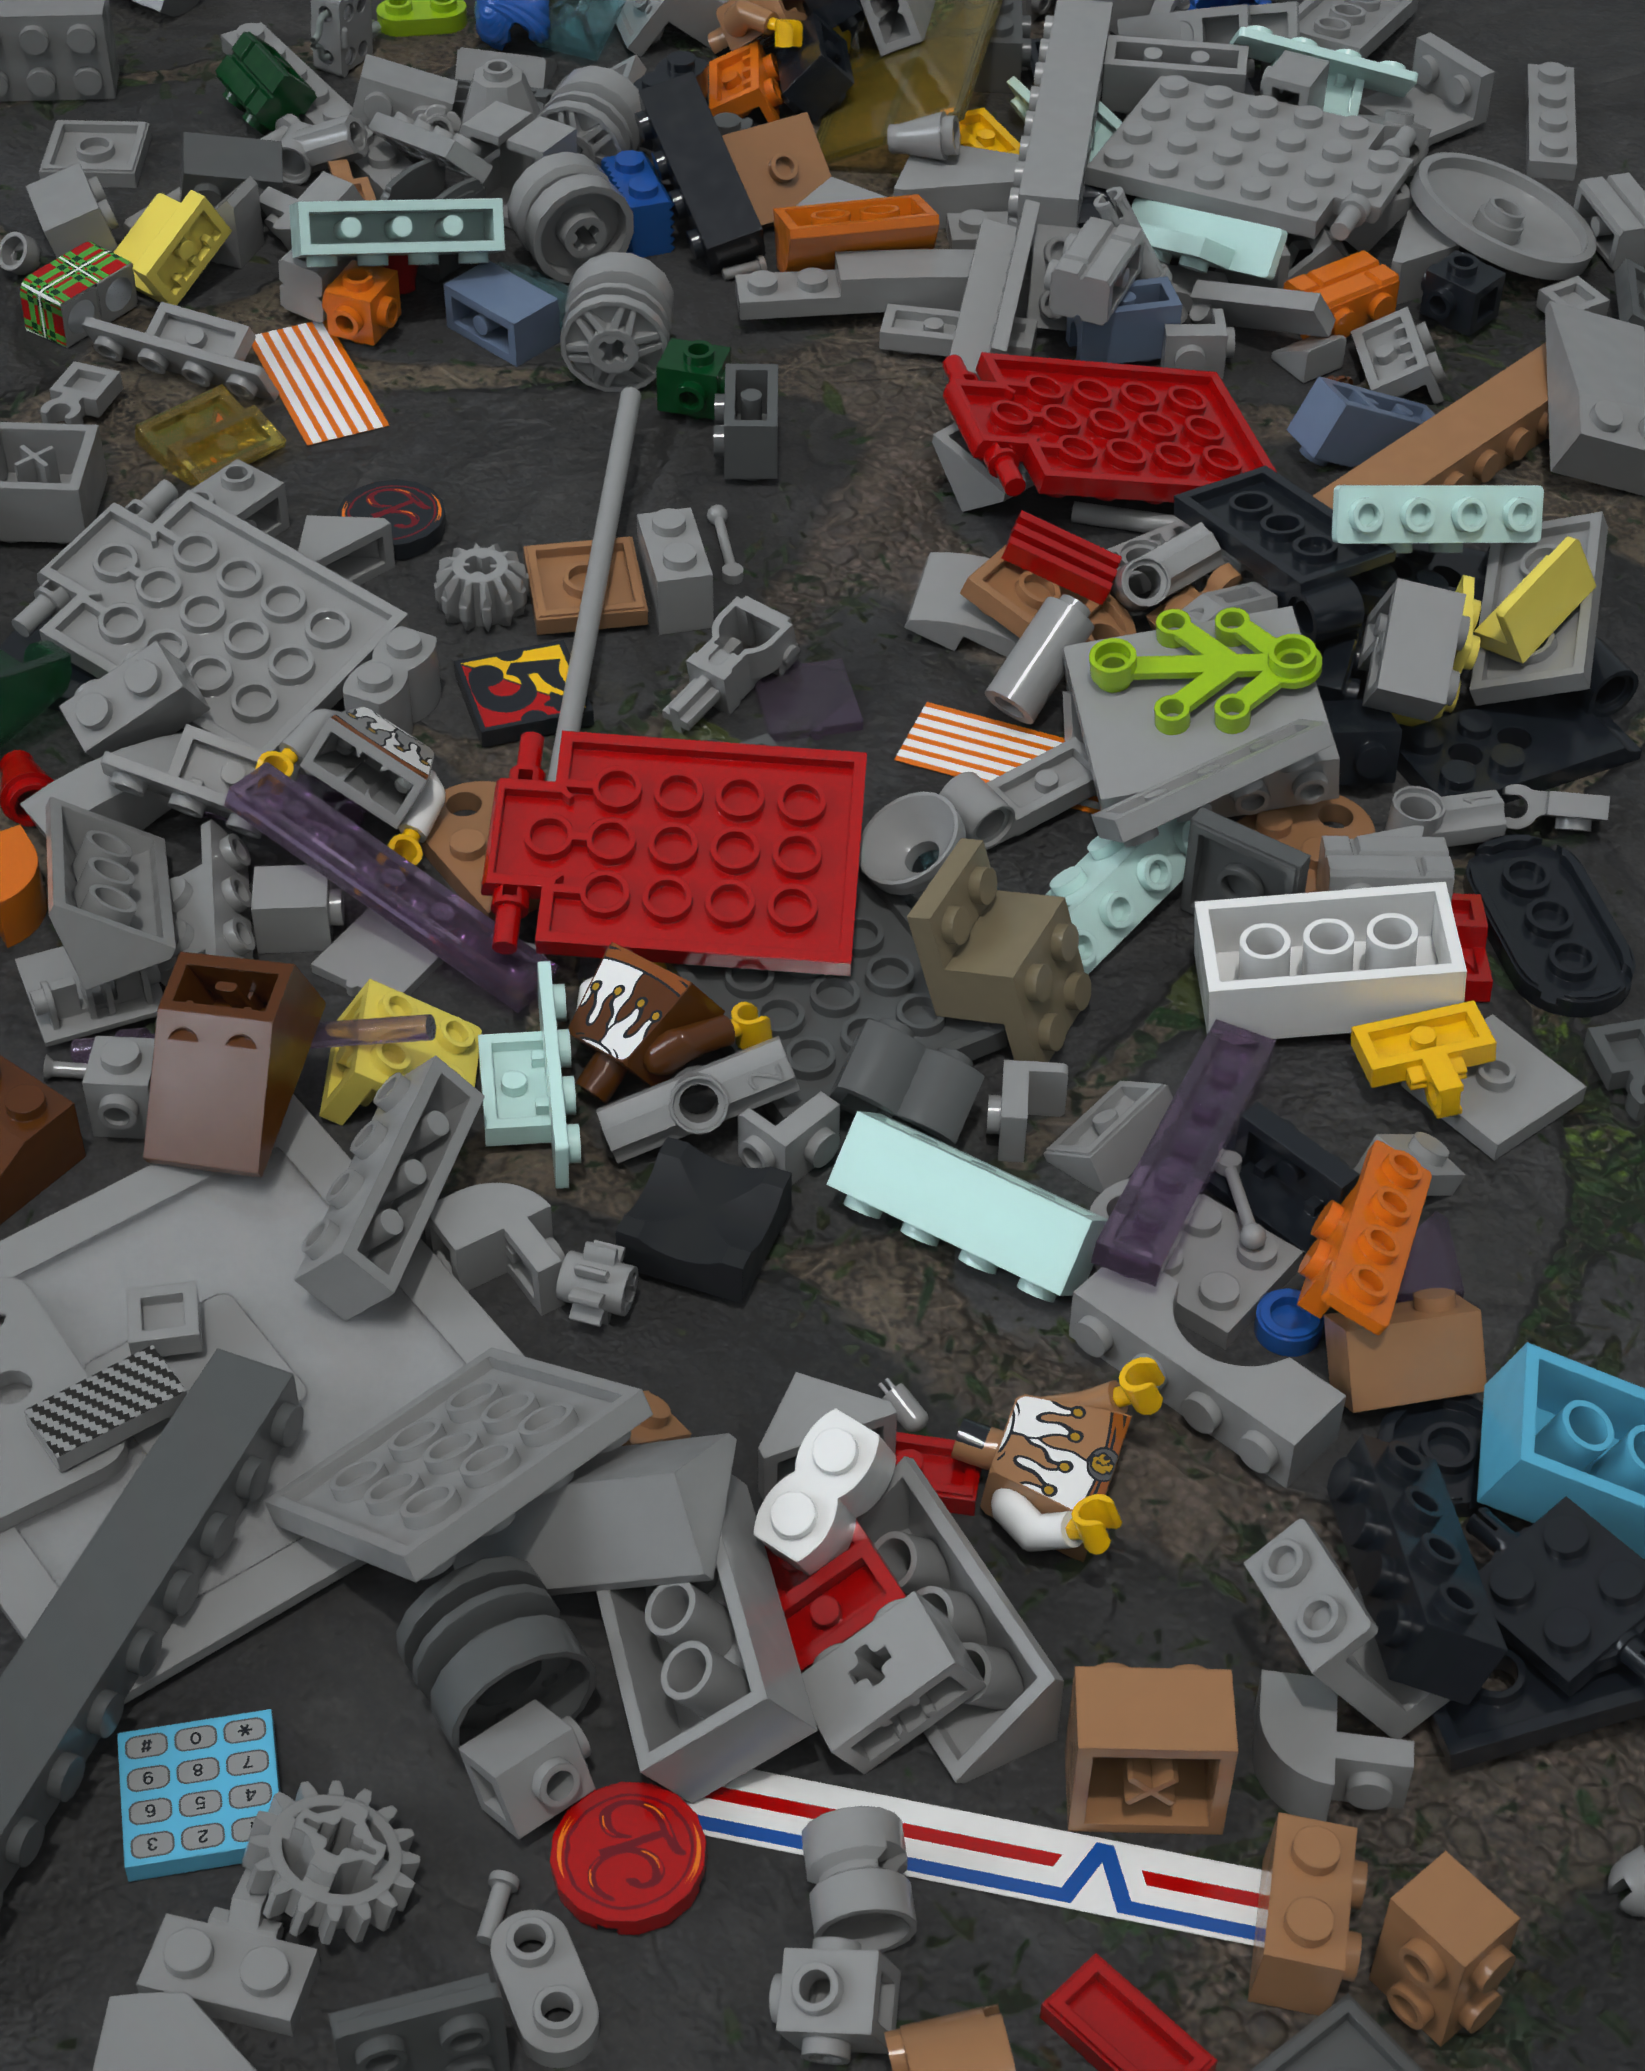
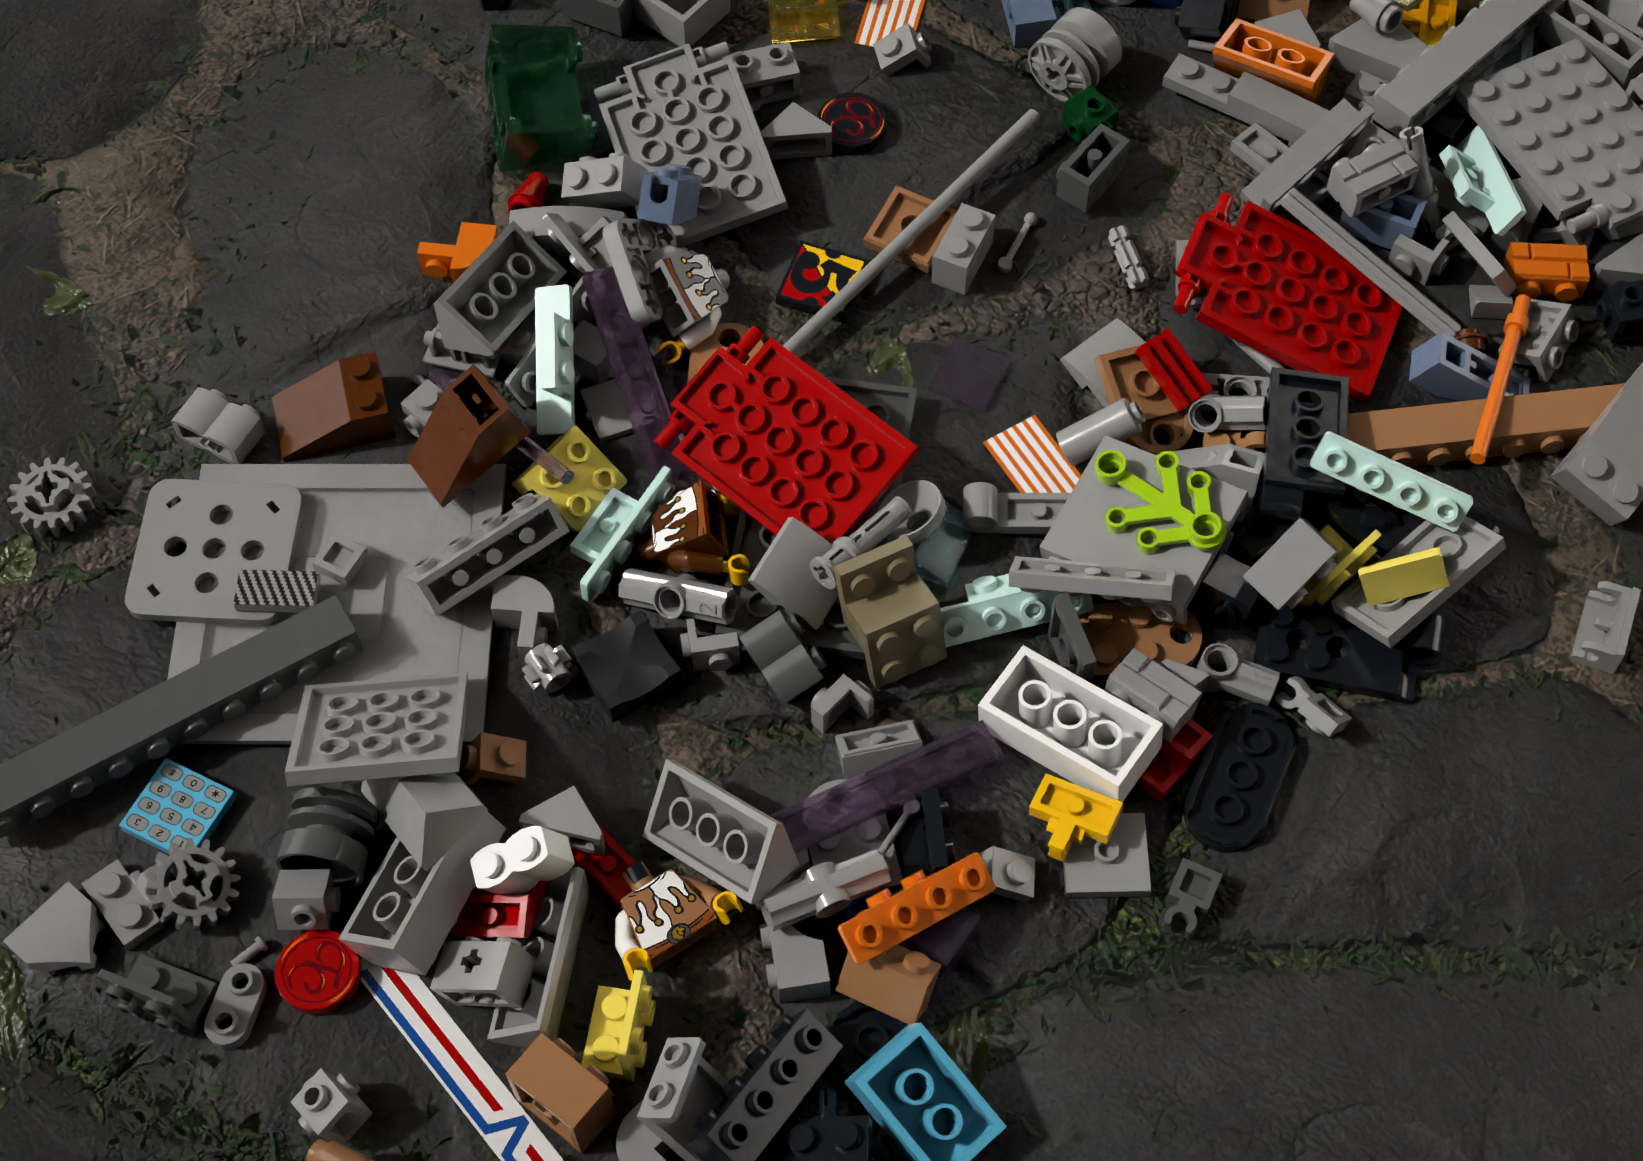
camera: 40 degrees right, 15 degrees up
light grey brick [343,626,442,735] -> none
light grey gear [434,542,530,632] -> none
light grey piece [662,596,800,734] -> none
light grey wheel [802,1806,917,1953] -> none
light aqua brick [826,1111,1112,1302] -> none
light grey piece [878,1378,929,1432] -> none
none -> light aqua bracket [535,284,575,436]
none -> light yellow bracket [581,970,656,1081]
none -> light grey beam [602,218,677,327]
none -> sand blue brick [637,164,702,226]
none -> light grey slope [642,759,799,904]
none -> light grey slope [748,517,839,631]
none -> light grey piece [759,849,891,931]
none -> light grey pin [809,496,912,589]
none -> light grey bracket [873,23,932,76]
none -> light grey axle [1108,225,1149,291]
none -> light grey axle [1280,188,1462,337]
none -> orange bar [1469,294,1531,464]

